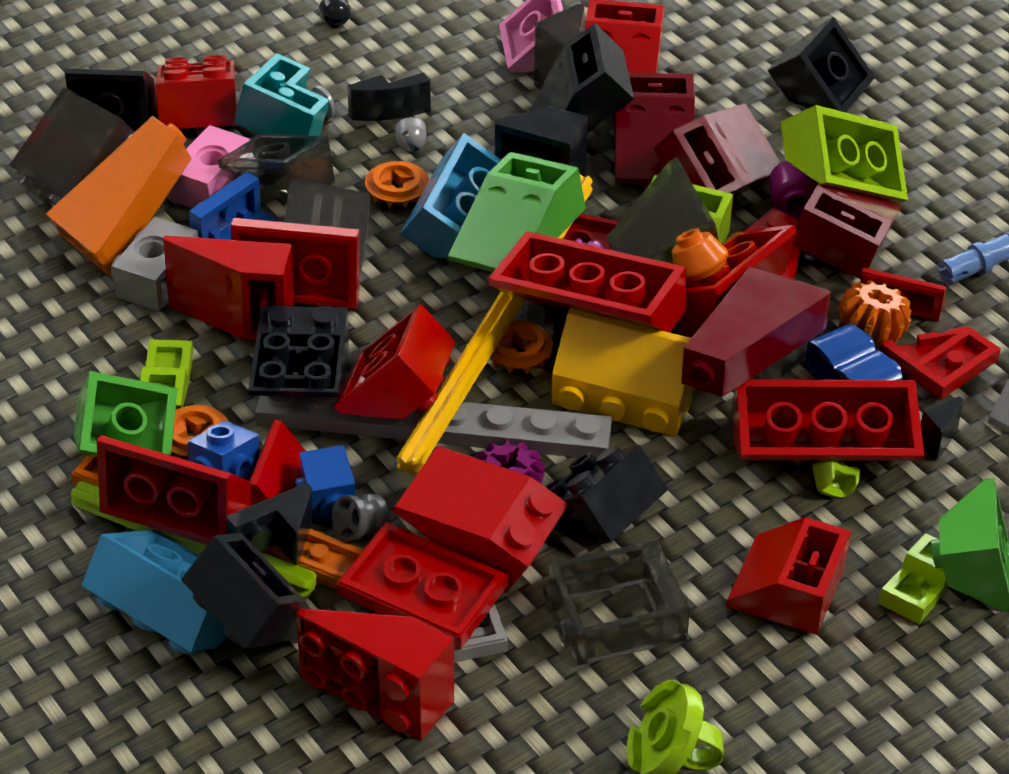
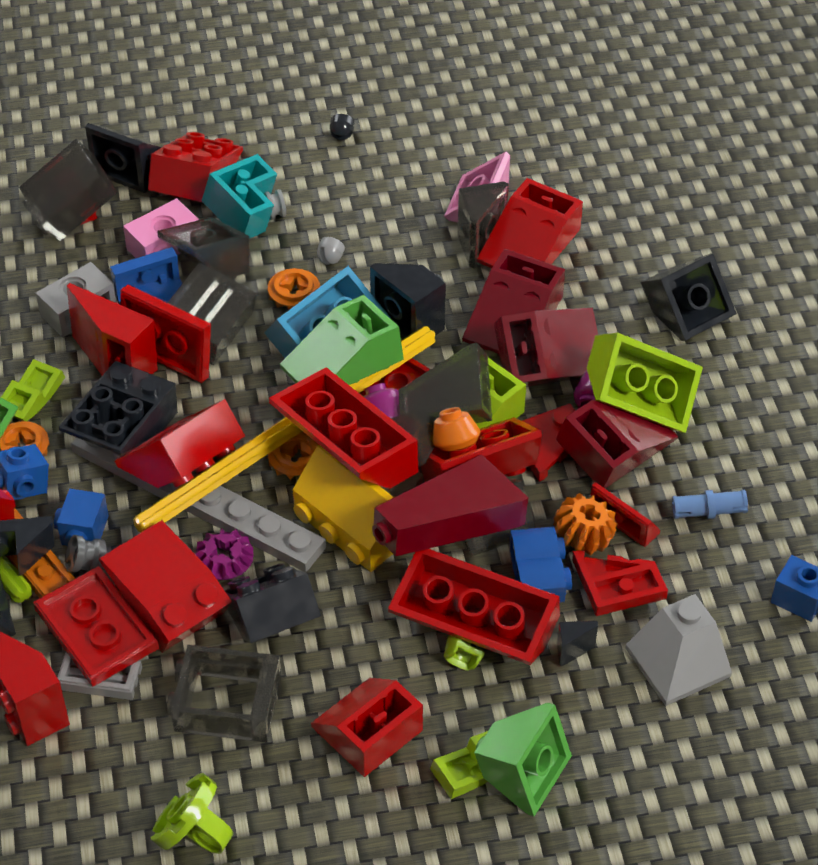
camera: 25 degrees right, 5 degrees up
orange slope [46,116,192,277] -> none
red slope [250,420,305,505] -> none
black slope [347,72,431,121] -> none
black slope [530,23,634,133] -> none

